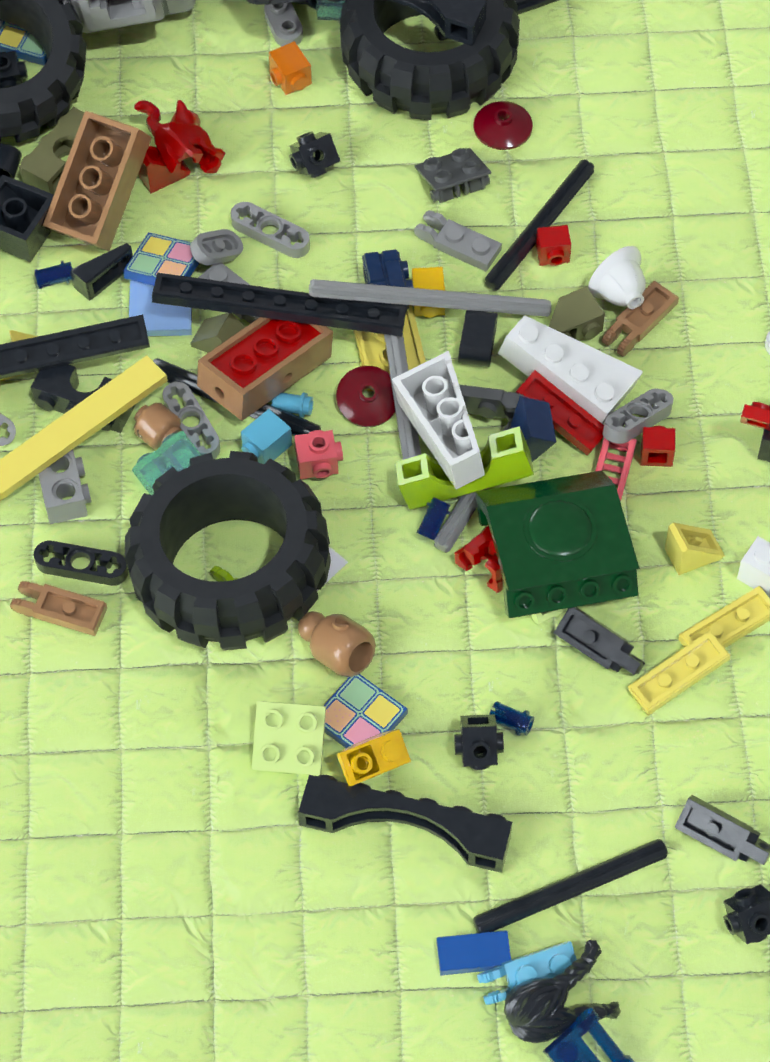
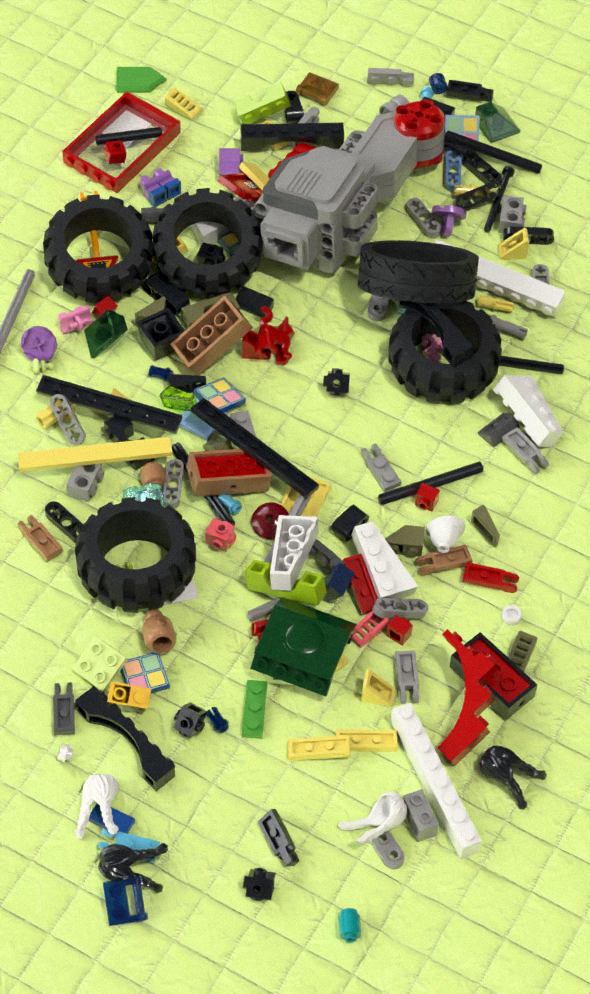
camera: 30 degrees right, 5 degrees down
light grey plate [190,229,243,265] -> none
light grey beam [231,202,310,258] -> none
medium azure brick [241,409,292,464] -> none
orange brick [268,41,312,95] -> none
light grey axle [309,279,551,317] -> none
dark blue brick [362,249,413,311] -> none
yellow brick [412,267,445,317] -> none
dark grey hinge [415,148,491,203] -> none
clear blue pin [416,497,451,540] -> none
black axle [473,839,668,933] -> none
dark red dish [474,101,533,150] -> none
black hinge [554,607,645,675] -> none
none -> dark grey hinge [53,682,75,735]
none -> white plate [57,743,74,763]
none -> white hair [74,773,119,839]
none -> clear neon green slope [160,386,197,411]
none -> black slope [236,286,274,318]
none -> bright green plate [242,680,268,739]
none -> light grey hinge [395,650,419,704]
none -> bright pink hips [421,334,443,362]
none -> red hinge [462,562,520,593]
none -> olive slope [471,504,500,547]
none -> dark grey slope [478,412,519,447]
none -> white wedge [493,375,564,447]
none -> light grey hinge [502,427,549,474]

